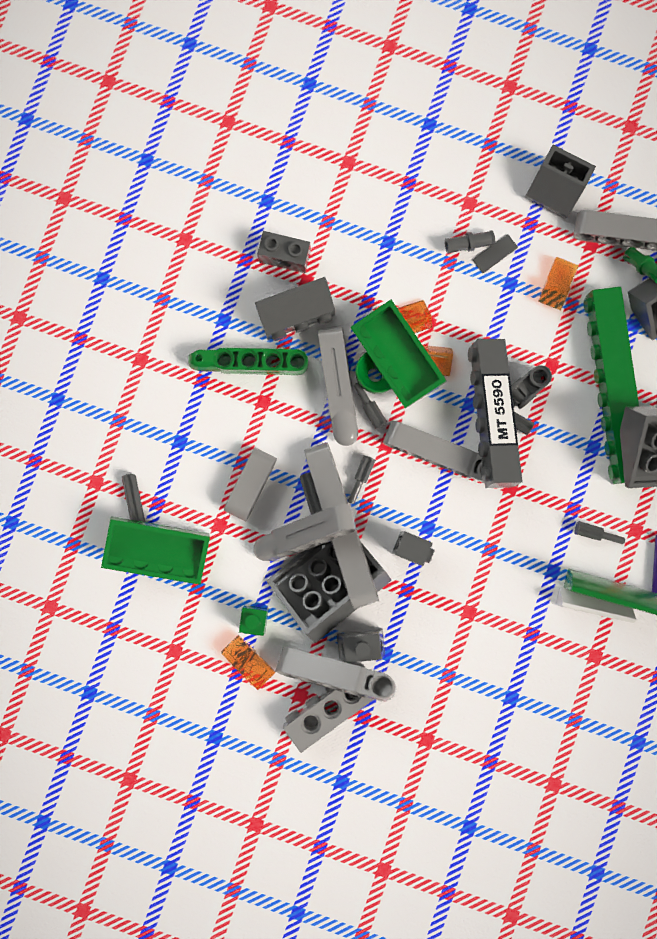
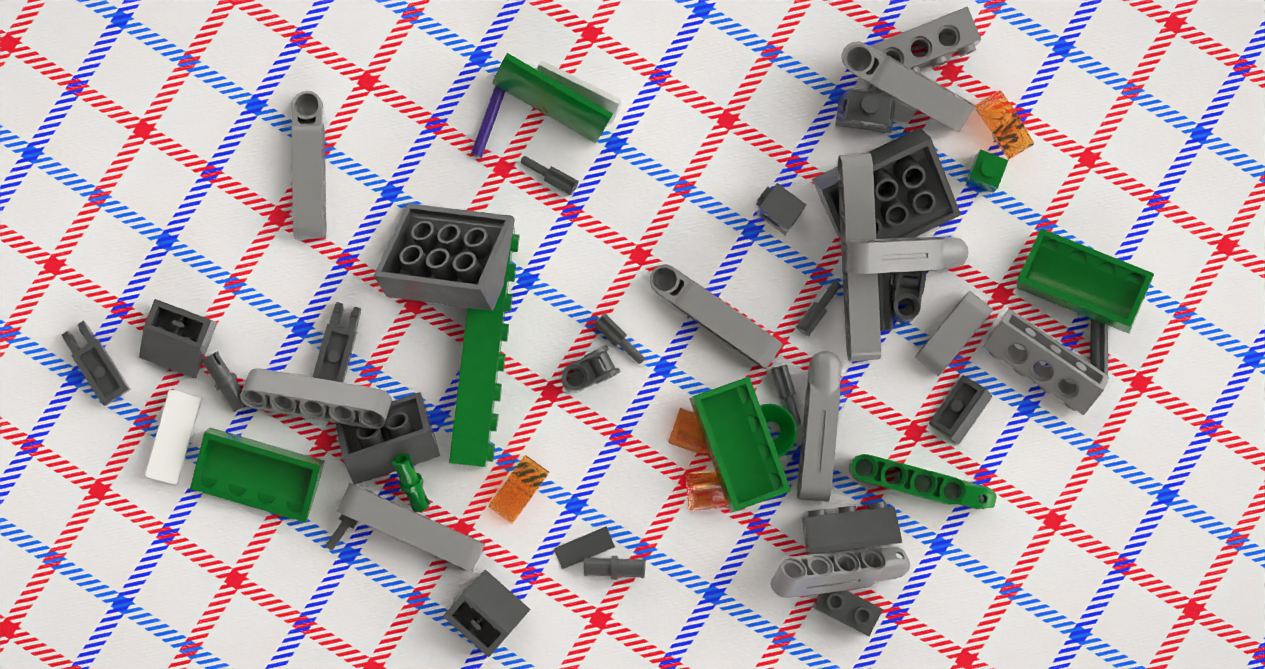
camera: 160 degrees left, 0 degrees up
dark grey brick [468,339,523,488] -> none
none -> light grey piece [770,547,910,598]
none -> dark grey piece [892,271,927,324]
none -> dark grey slope [929,375,992,444]
none -> light grey brick [983,309,1109,415]

